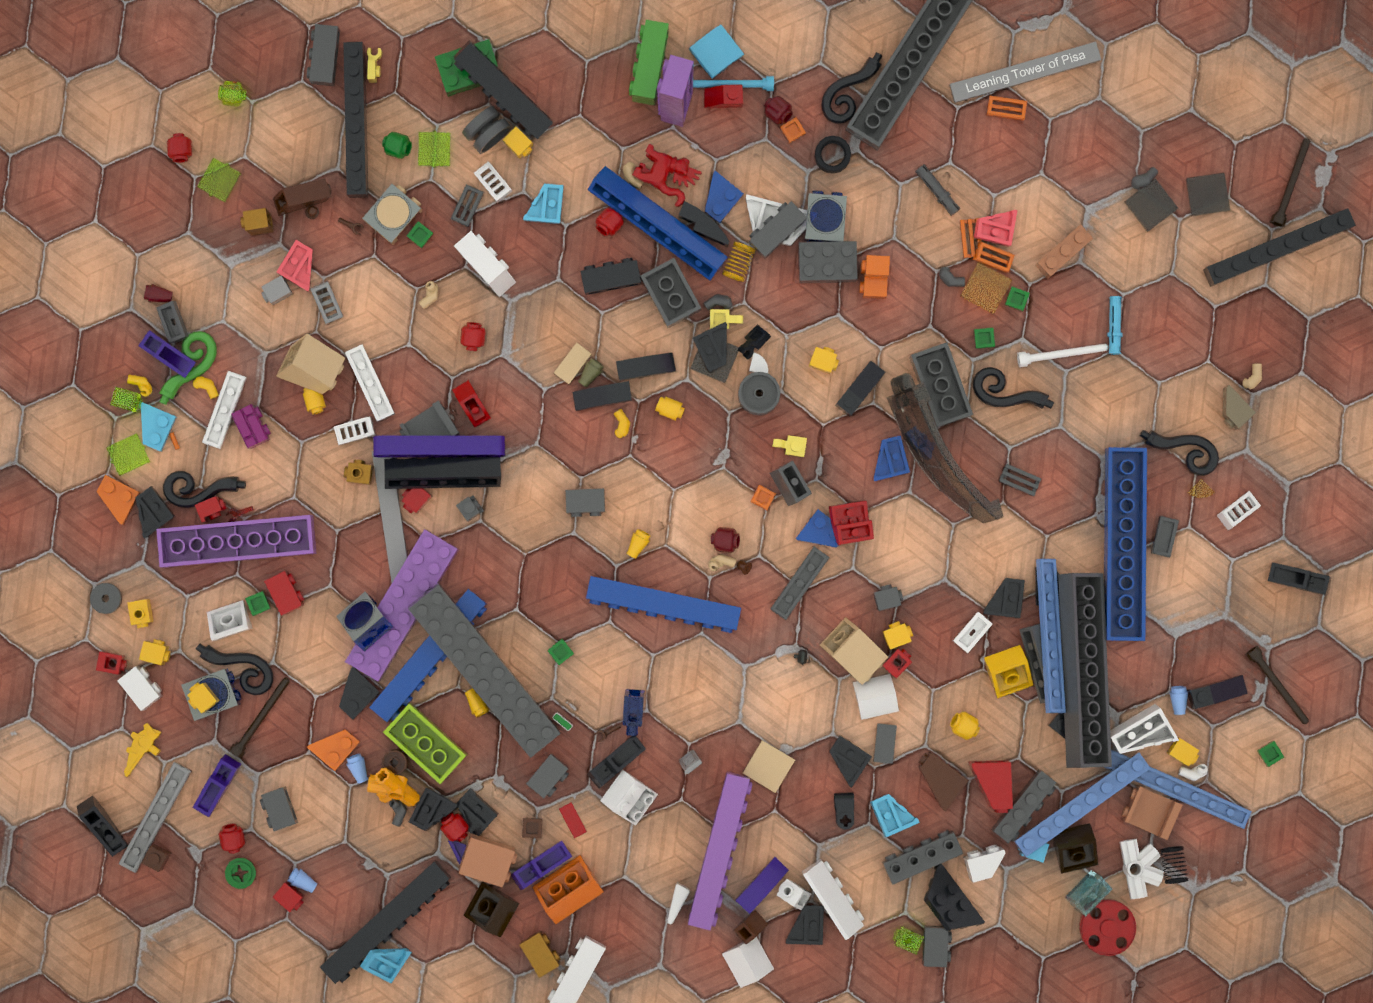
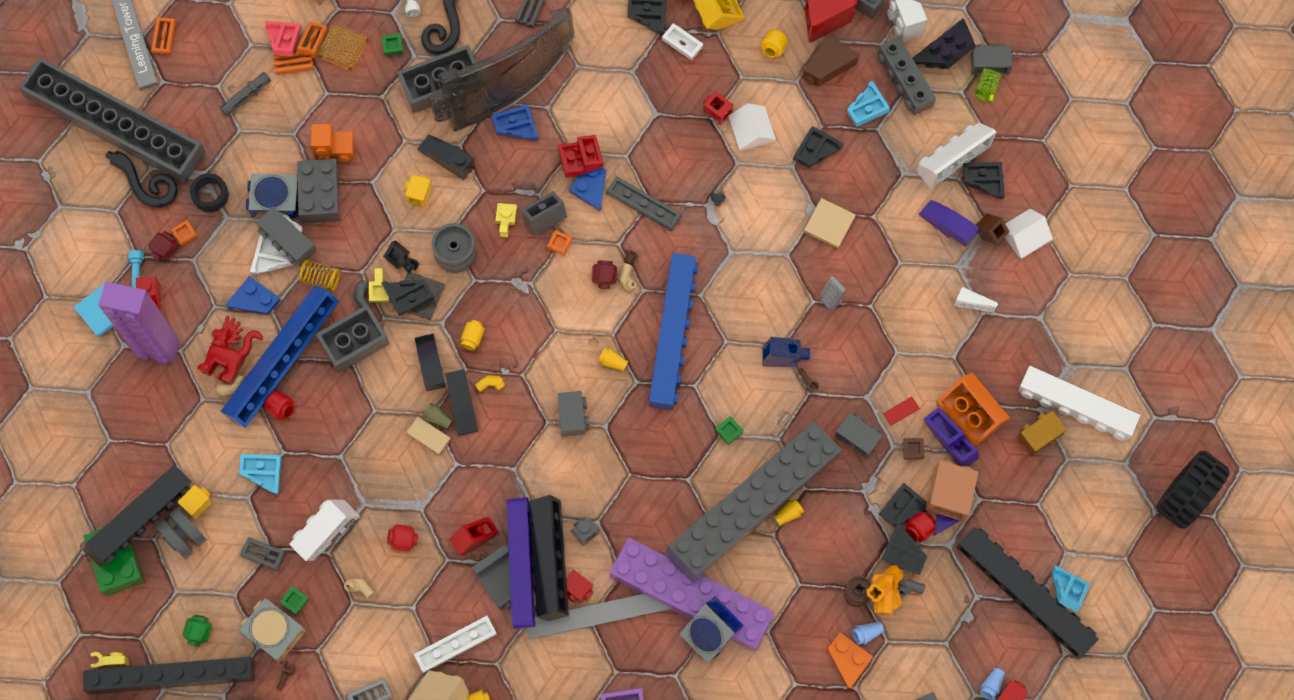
camera: 95 degrees left, 15 degrees down
white slope [334,416,376,445] -> none
black wing [339,667,380,720] -> none
pearl gold brick [344,459,373,485] -> none
blue brick [369,589,487,722] -> none
lime brick [383,703,468,784] -> none
clear neon green piece [418,130,451,168] -> none
dark brown slope [464,882,519,937] -> none
white slope [474,161,512,203] -> none
green piece [552,712,573,731] -> none
black brick [581,258,642,295] -> none
black slope [587,735,646,788] -> none
white slope [600,770,658,826] -> none
bright green brick [629,20,669,106] -> none
black slope [678,201,730,247] -> none
medium lavender brick [688,771,752,930] -> none
white tile [749,353,768,373] -> none
white brick [777,879,811,910] -> none
tan slope [820,617,888,685] -> none
black piece [834,792,854,830] -> none
dark grey brick [873,584,904,611] -> none
dark grey tile [873,723,897,764] -> none
yellow brick [882,621,913,650] -> none
dark grey arm [939,267,965,287] -> none
green plate [1005,286,1030,312] -> none

